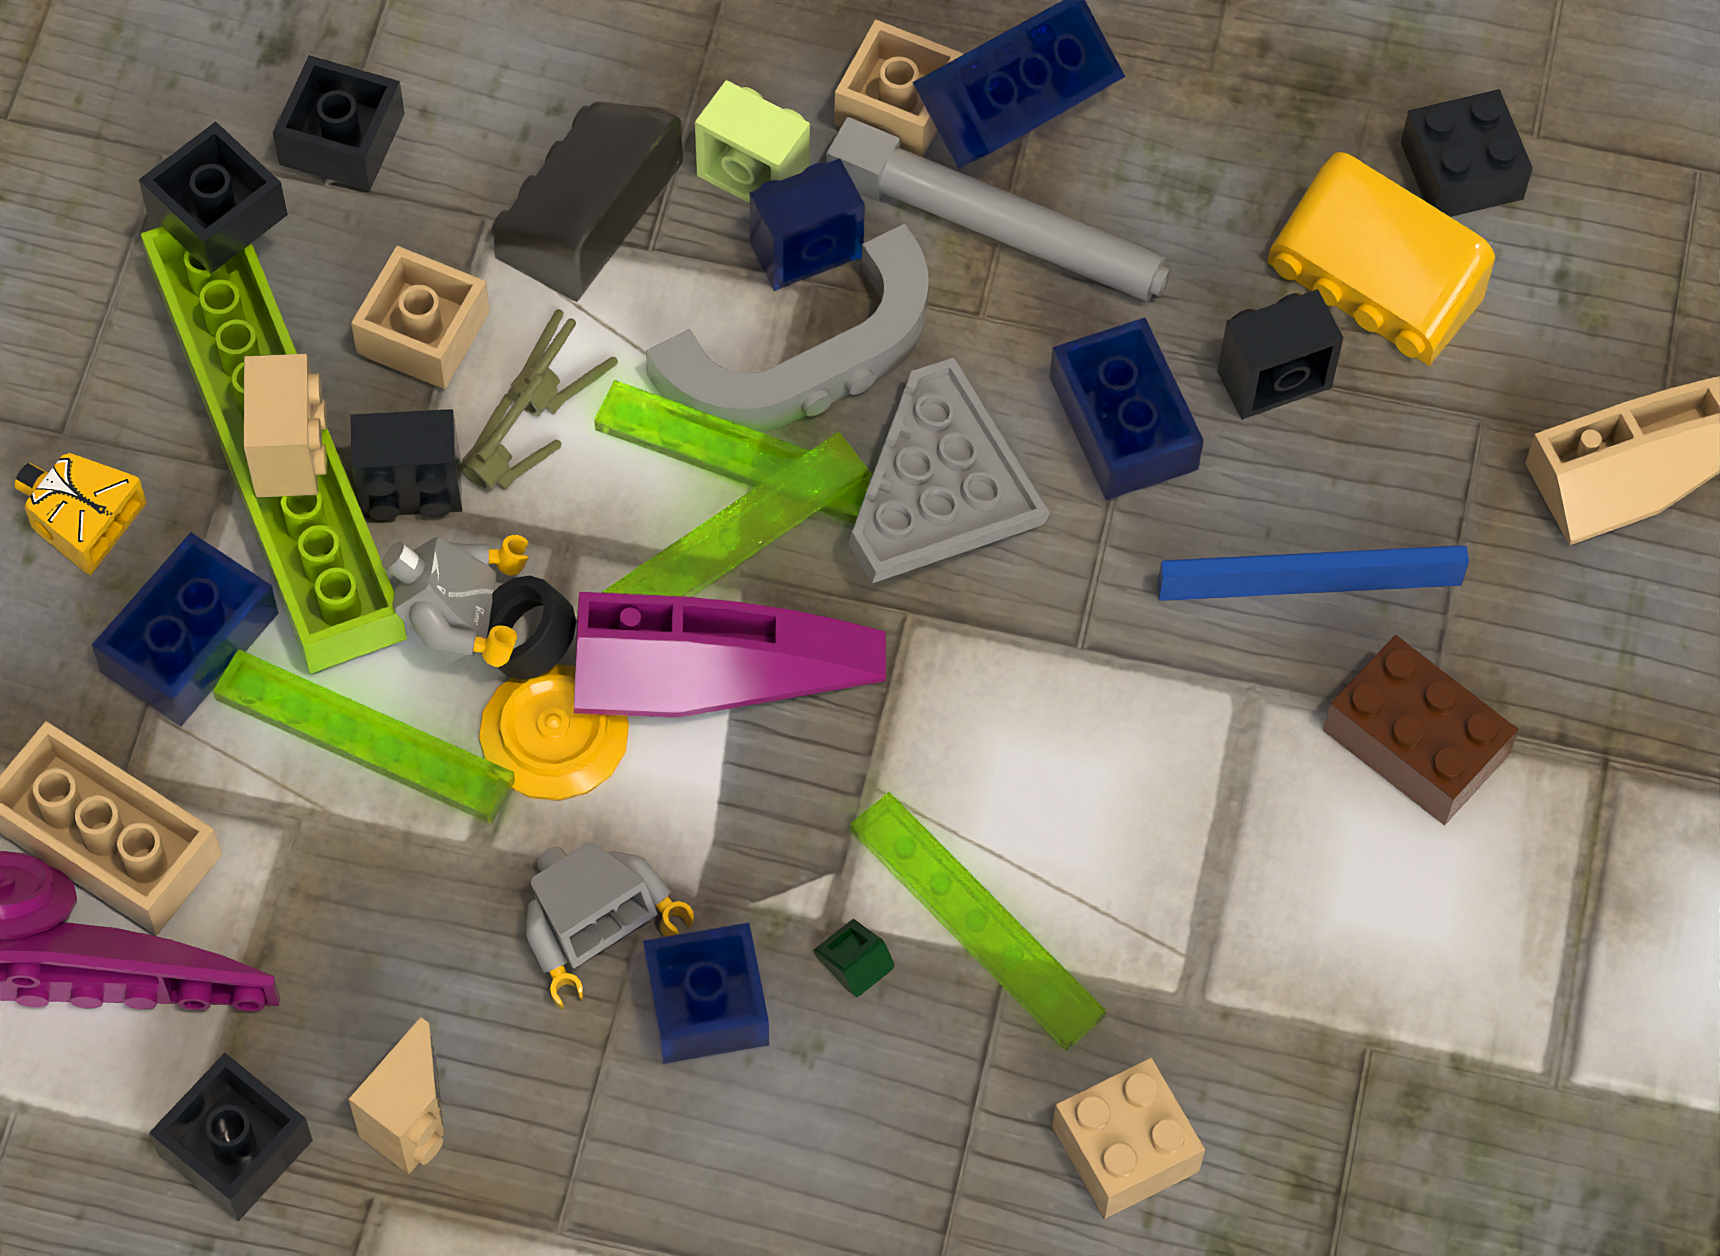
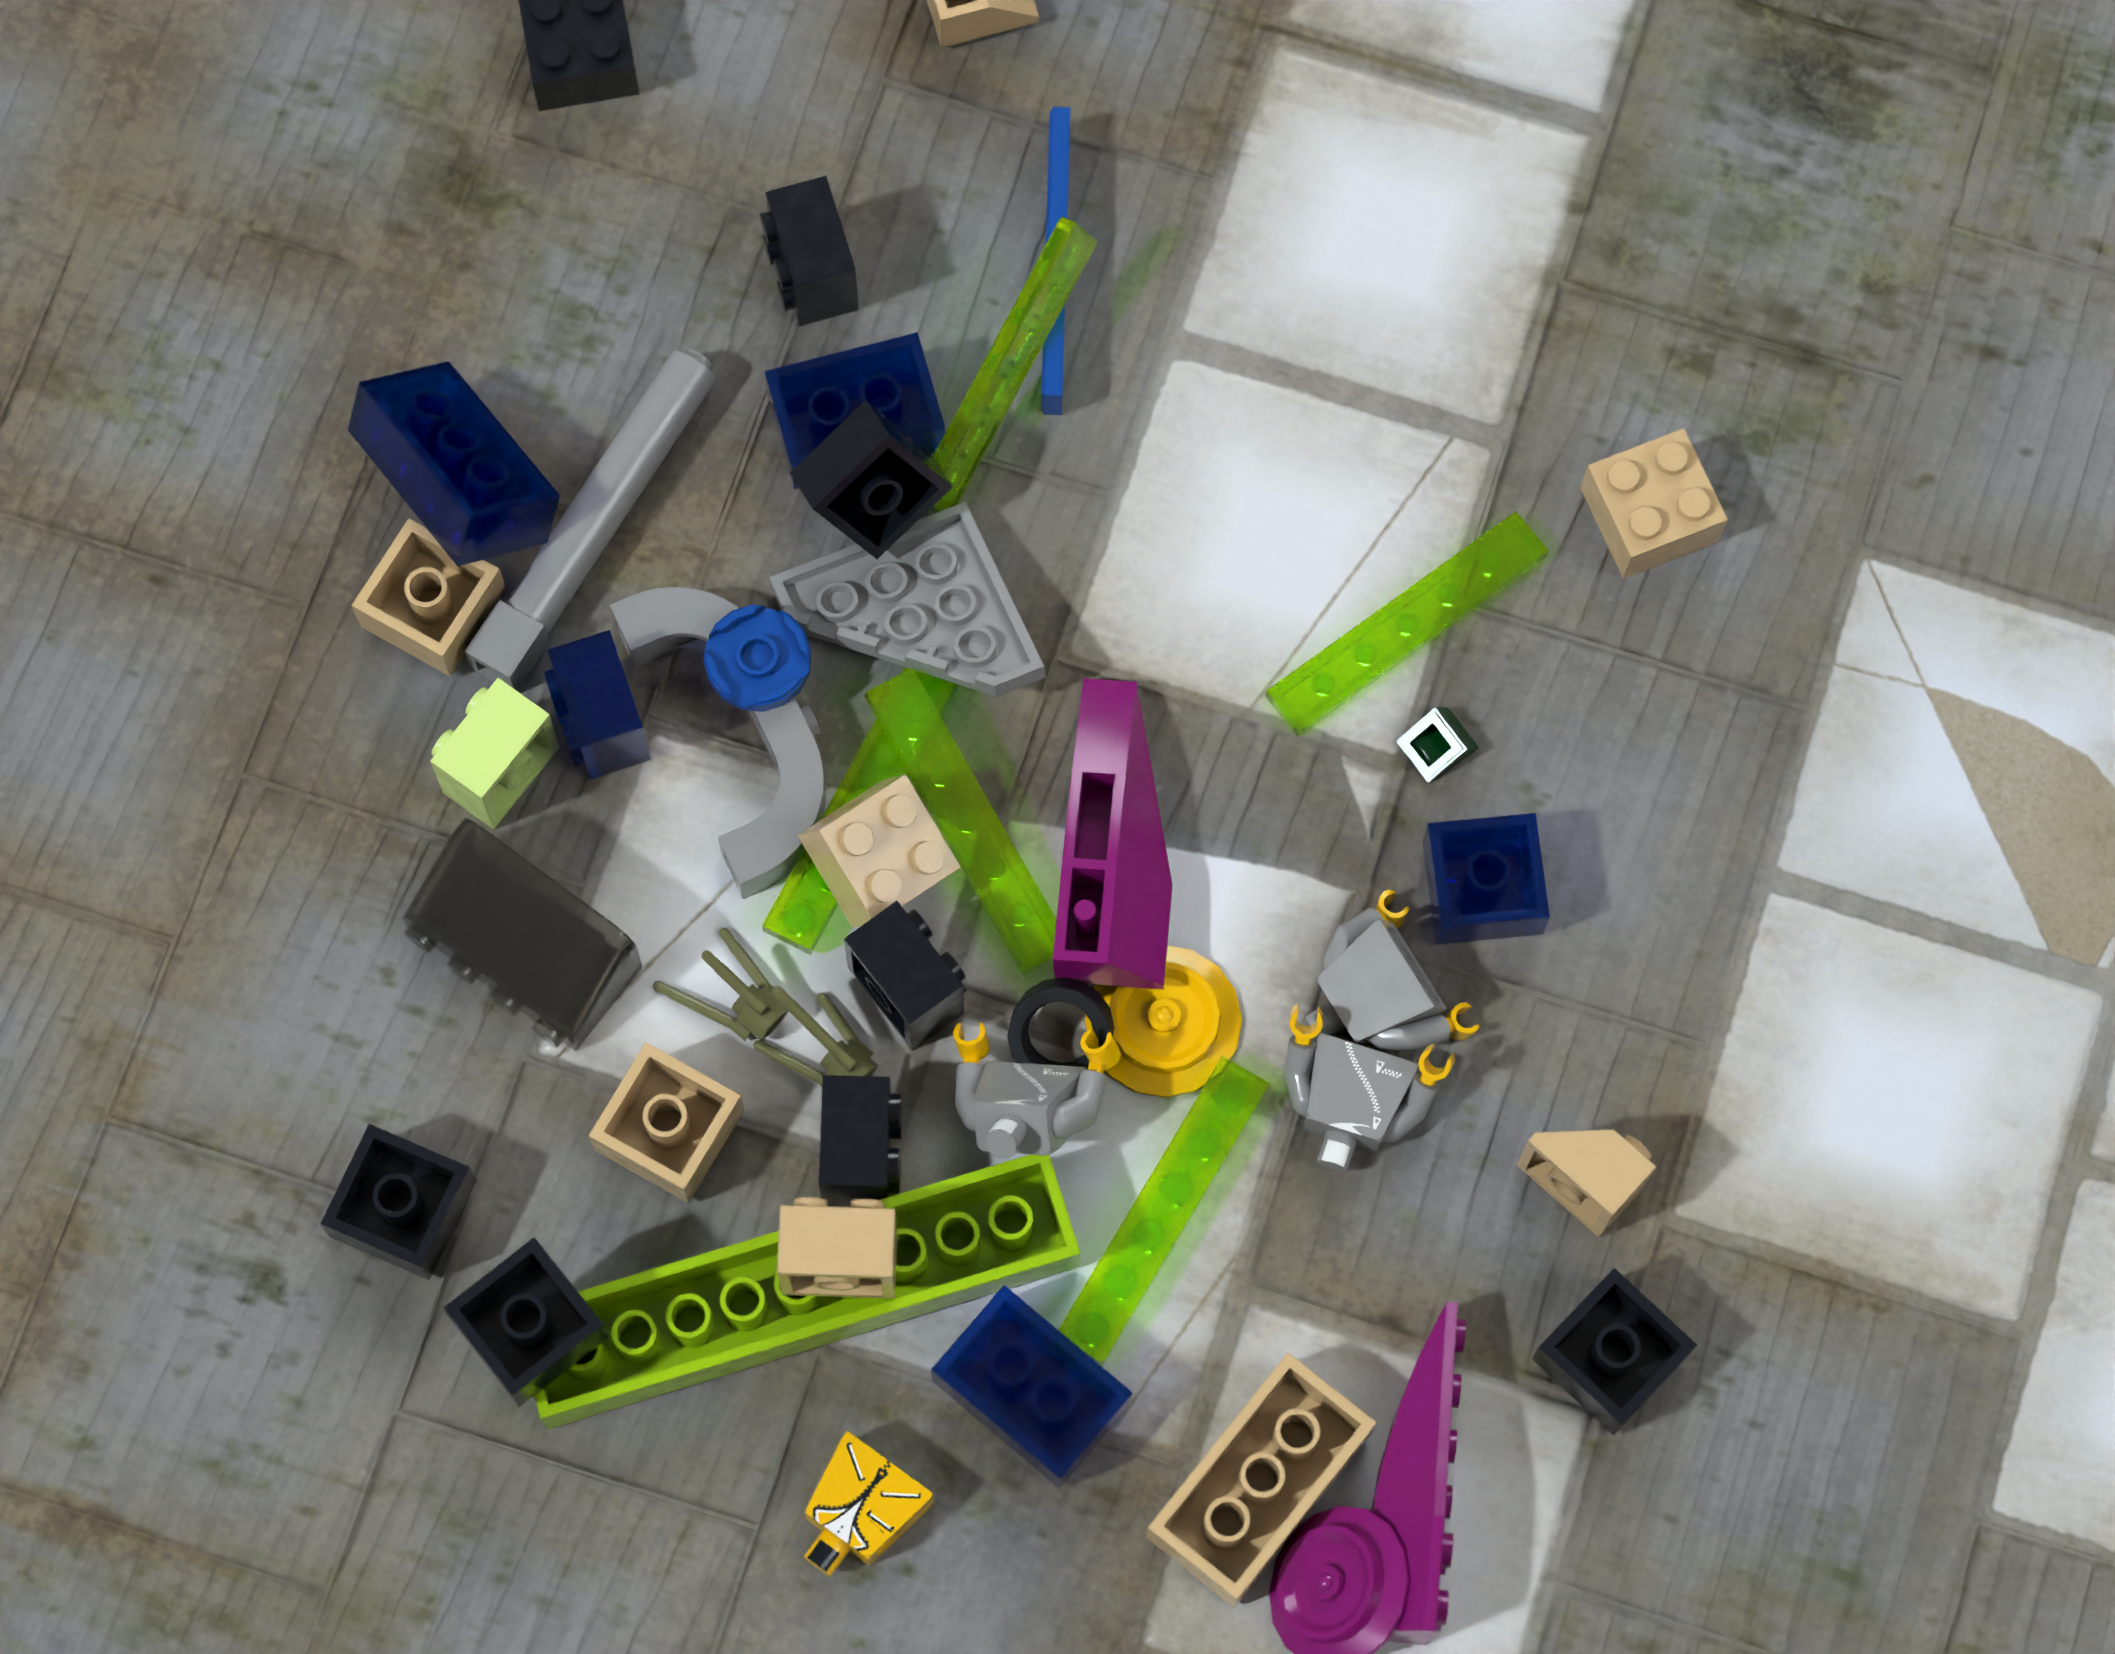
camera: 85 degrees left, 10 degrees up
yellow windscreen [1267,152,1495,366] -> none
reddish brown brick [1323,634,1518,826] -> none
none -> blue tile [703,605,811,712]
none -> black brick [790,400,953,559]
none -> tan brick [797,774,960,928]
none -> black brick [844,901,966,1051]
none -> clear neon green tile [931,217,1098,513]
none -> light grey torso [1284,1004,1455,1172]

